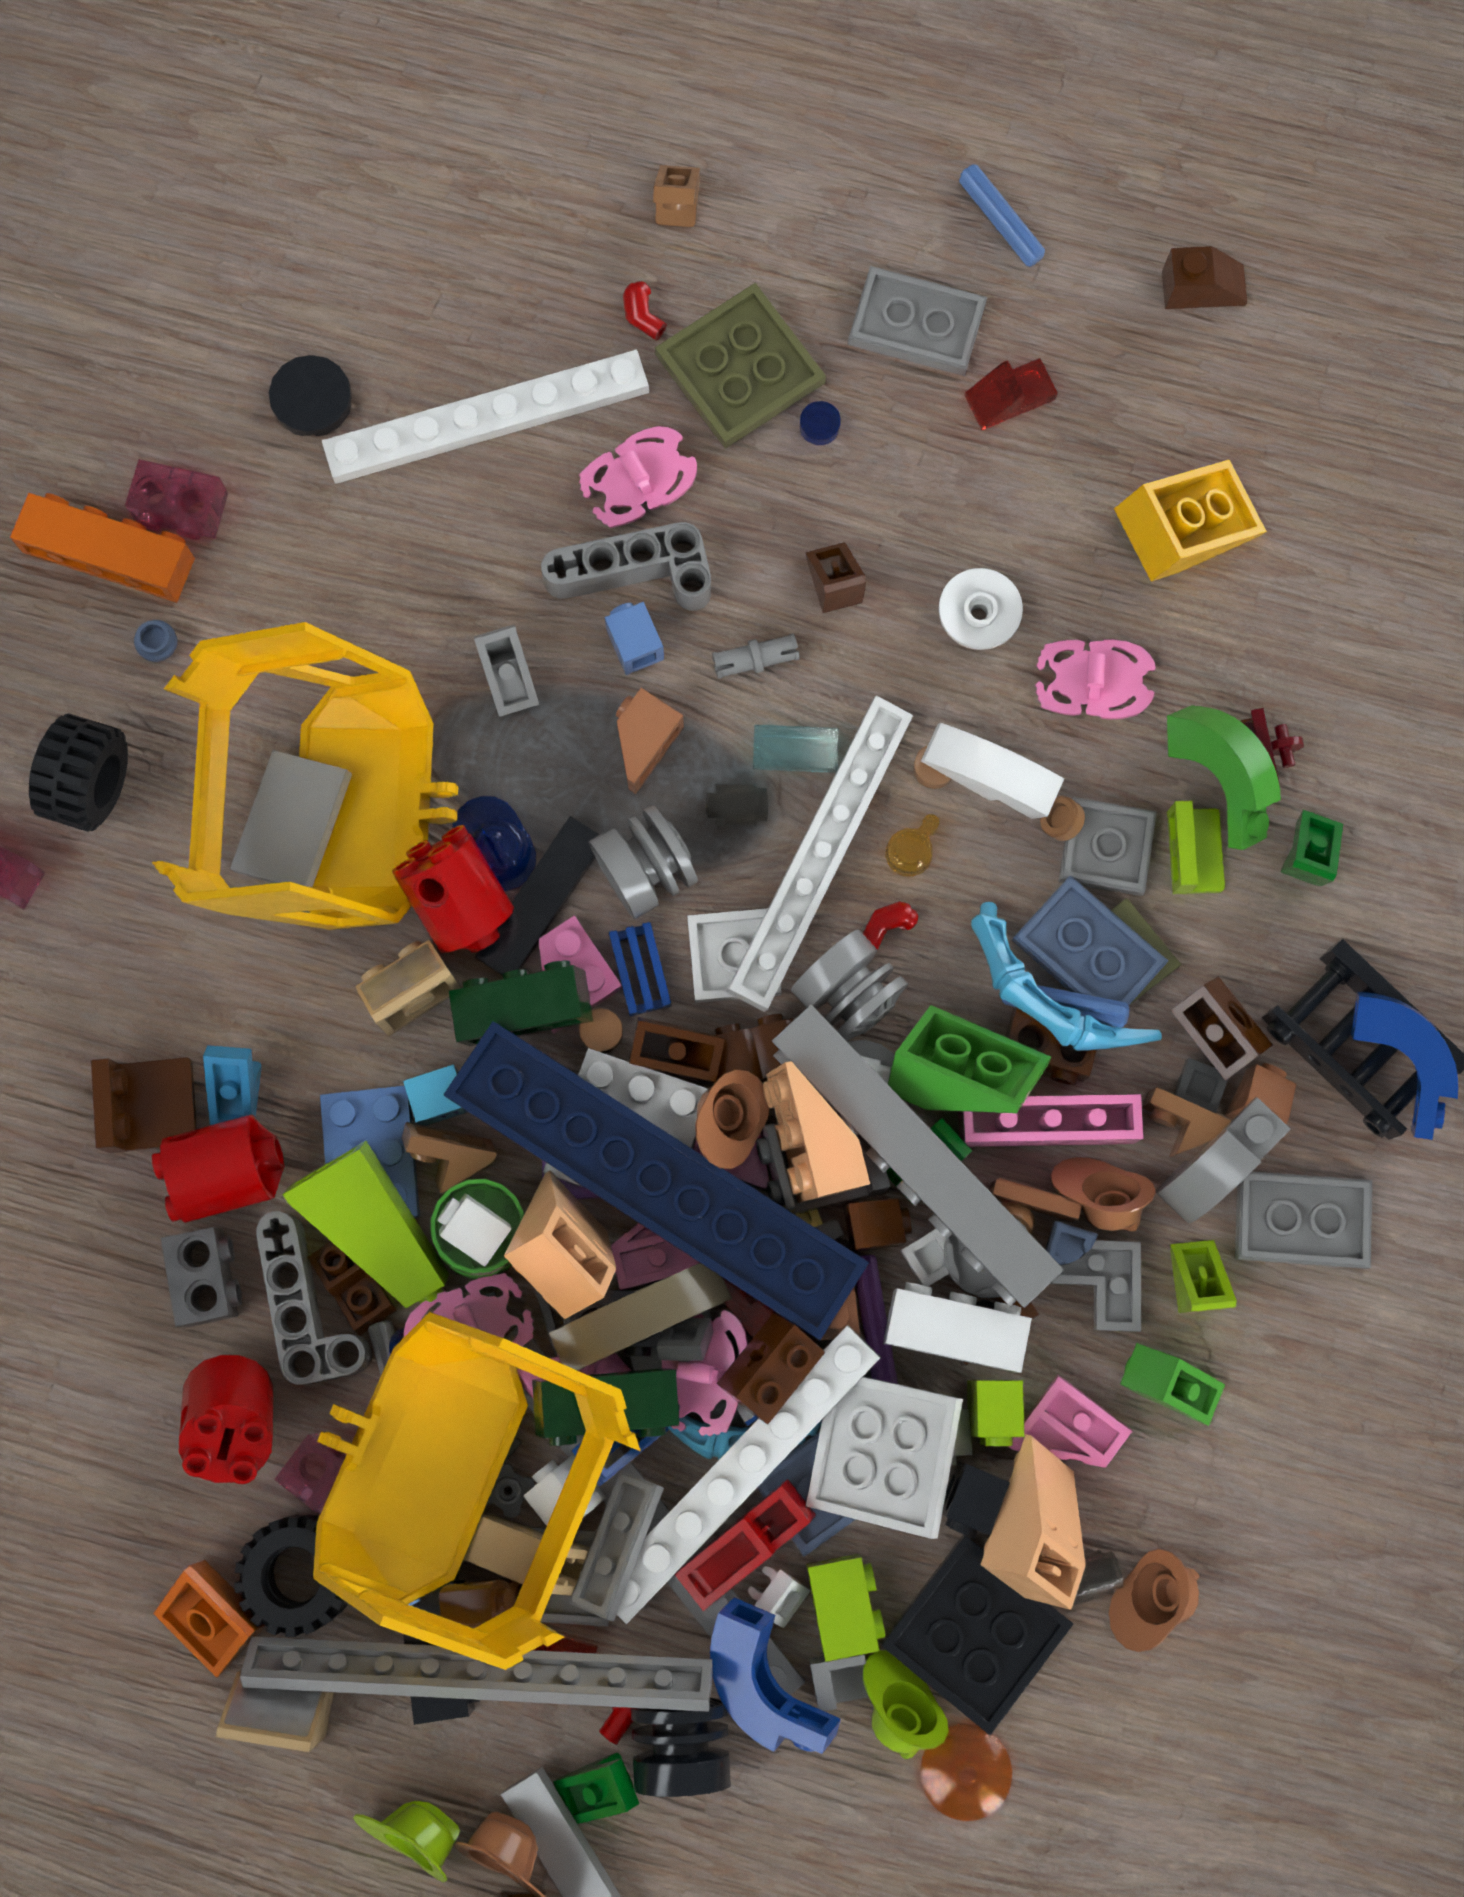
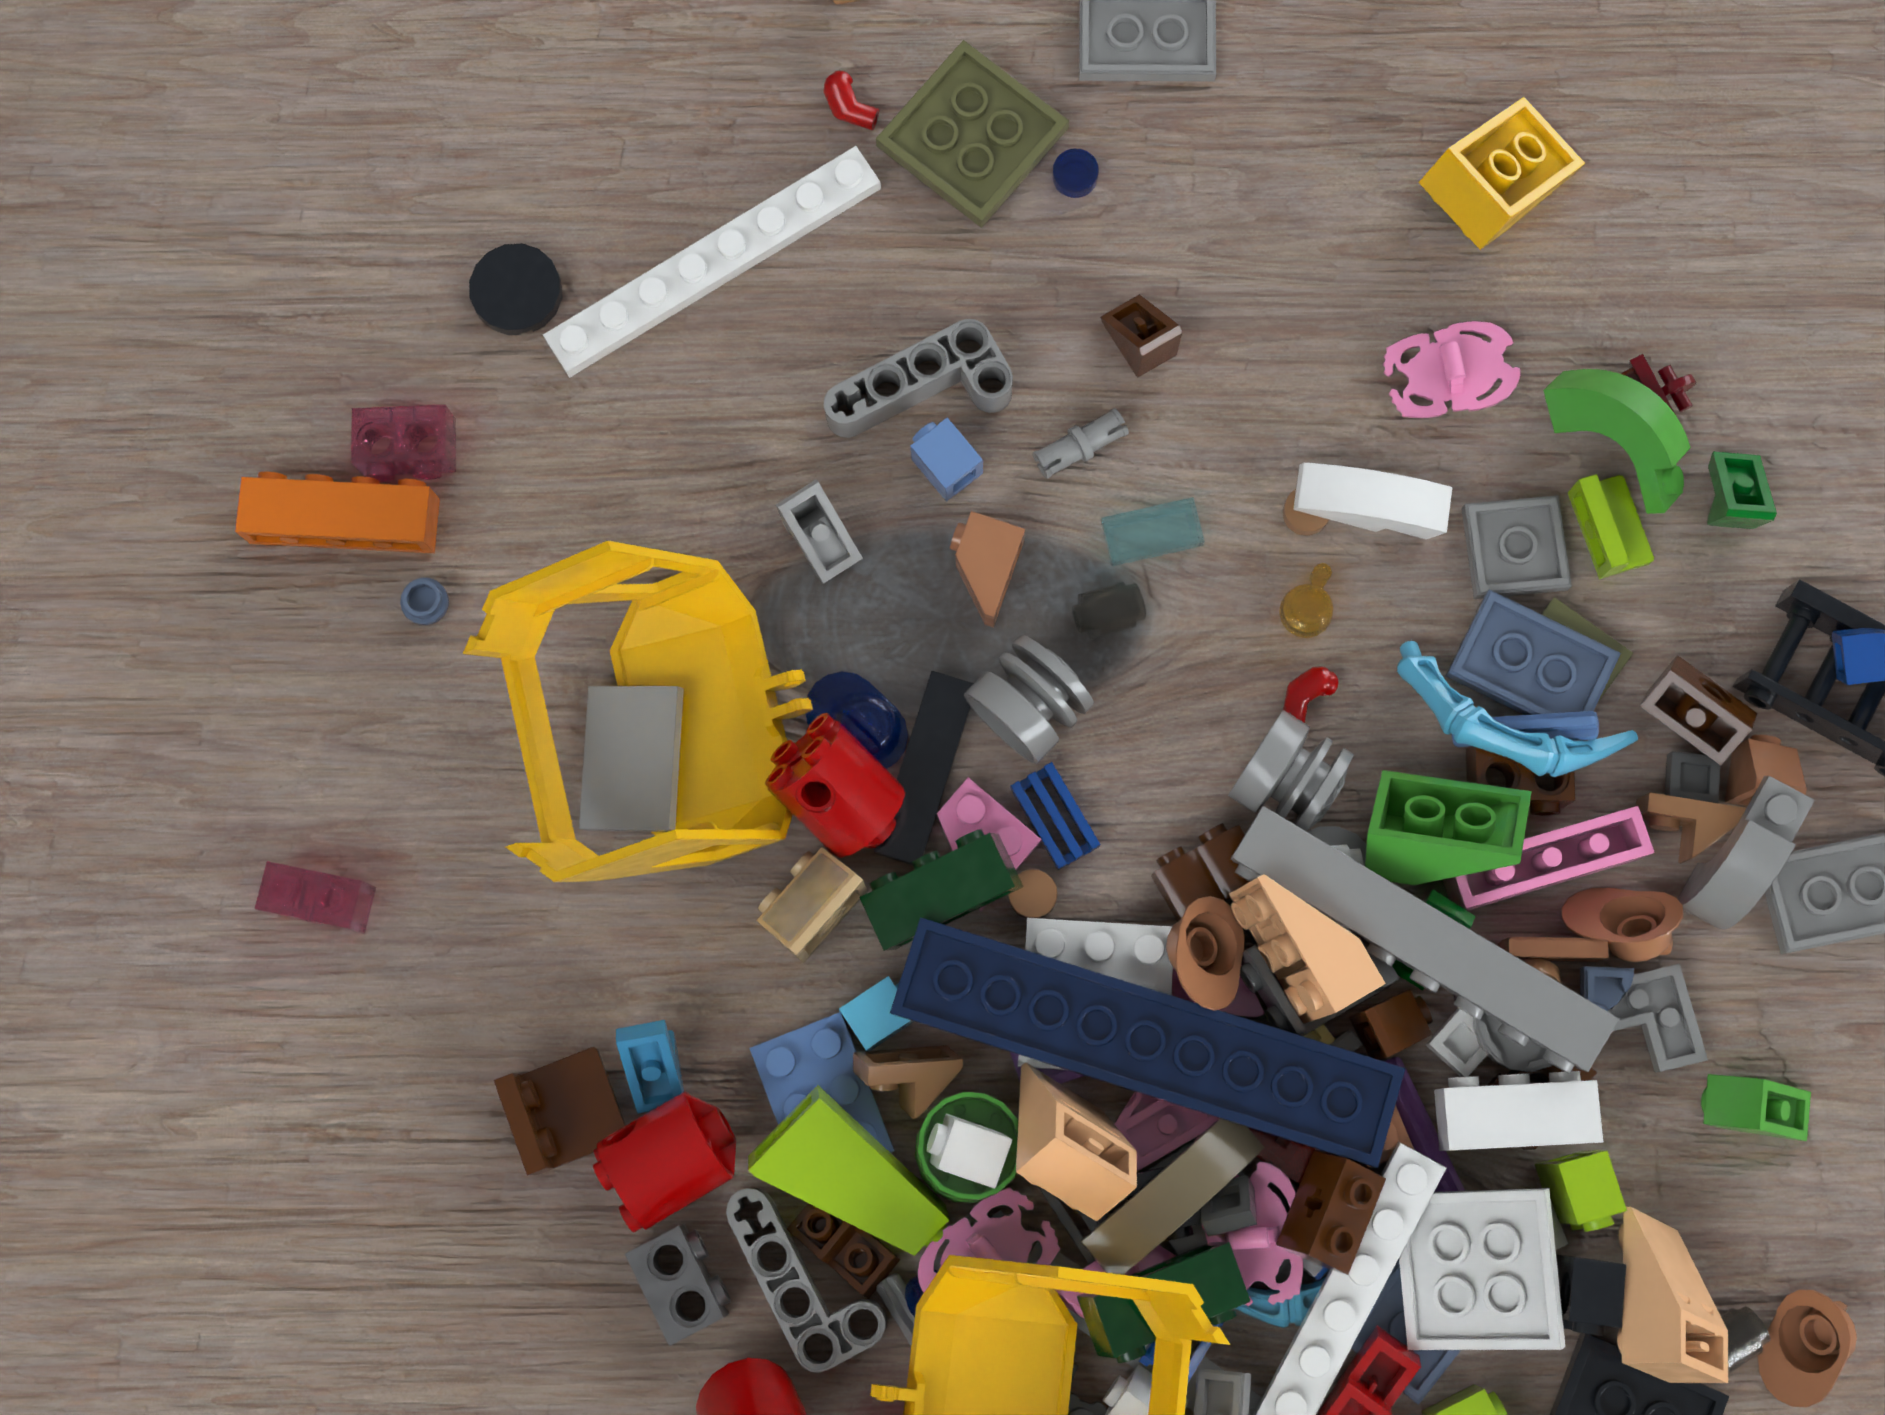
camera: 10 degrees left, 0 degrees up
black tyre [29,713,128,832] -> none
bright pink shield [579,426,697,529] -> none
reddish brown slope [629,1017,725,1082] -> none
white plate [687,908,781,1003] -> none
white plate [726,695,913,1012] -> none
white dish [939,568,1023,650] -> none
clear red slope [965,358,1058,430] -> none
bright pink wing [1008,1374,1132,1468] -> none
medium nougat tile [1040,796,1085,841] -> none
lime slope [1170,1240,1237,1313] -> none

